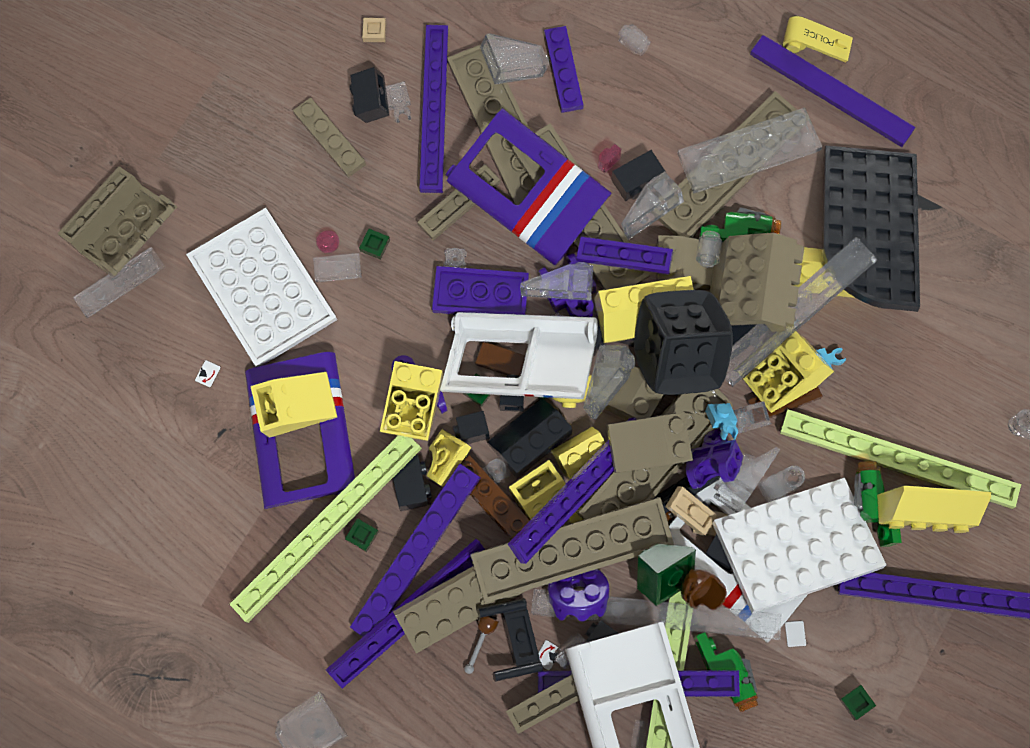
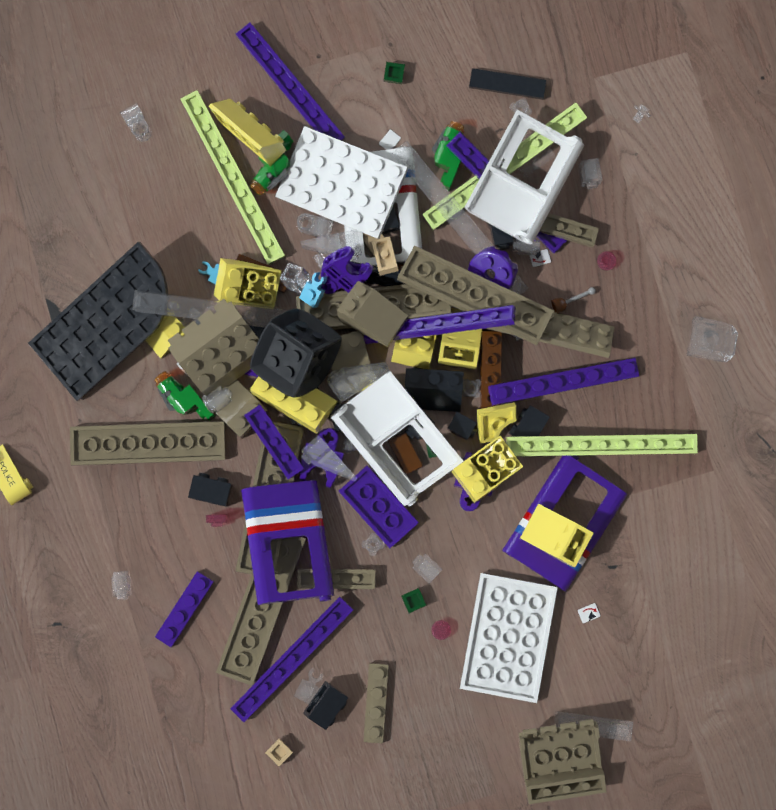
camera: 140 degrees left, 10 degrees up
clear plate [313,253,362,282] -> none
dark purple tile [326,539,485,689] -> none
dark green plate [345,518,379,552] -> none
black plate [477,598,543,682] -> none
clear slope [480,34,549,84] -> none
clear slope [621,171,684,240] -> none
dark green slope [637,544,696,606] -> none
clear plate [677,108,822,193] -> none
reddish brown helmet [681,569,727,610] -> none
dark purple tile [750,35,916,147] -> none
none -> clear brick [412,554,443,584]
none -> clear pink plate [597,251,616,271]

